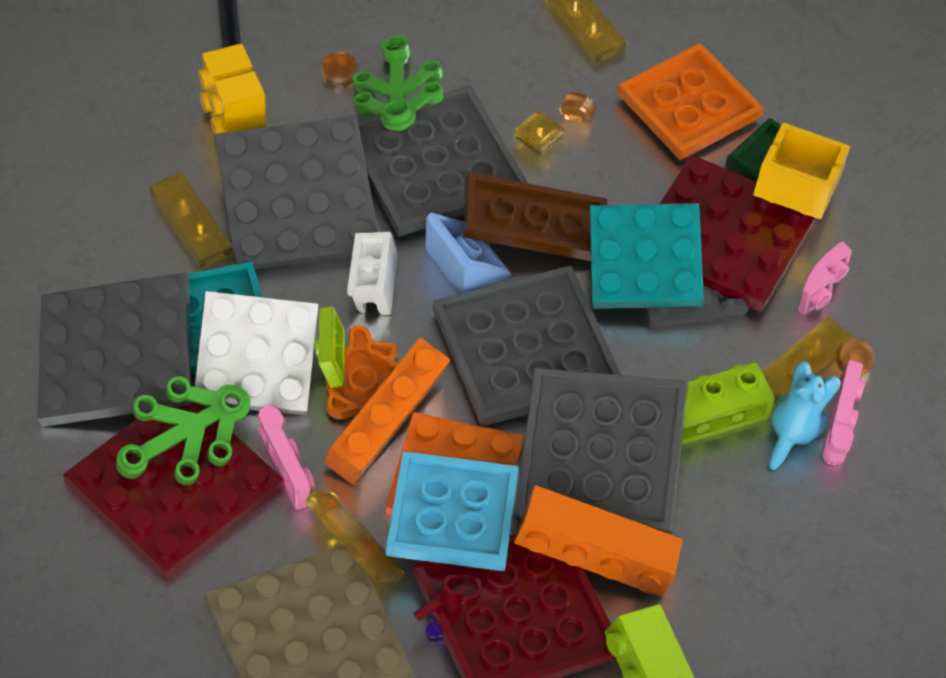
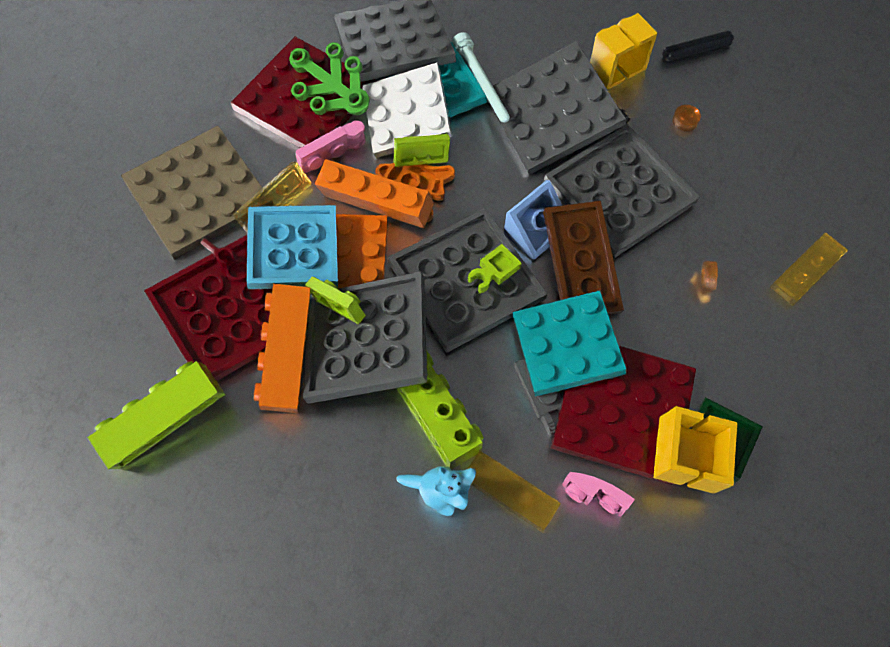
camera: 80 degrees right, 10 degrees up
clear yellow tile [150,172,233,268] -> none
white hinge [347,232,399,315] -> none
bright green plant [352,35,444,131] -> none
clear yellow plate [515,110,565,157] -> none
orange plate [617,43,764,161] -> none
bright pink hinge [822,360,866,467] -> none
clear orange tile [836,338,875,376] -> none
none -> lime plate [305,276,366,325]
none -> light aqua piece [452,32,510,123]
none -> lime plate [468,244,522,294]

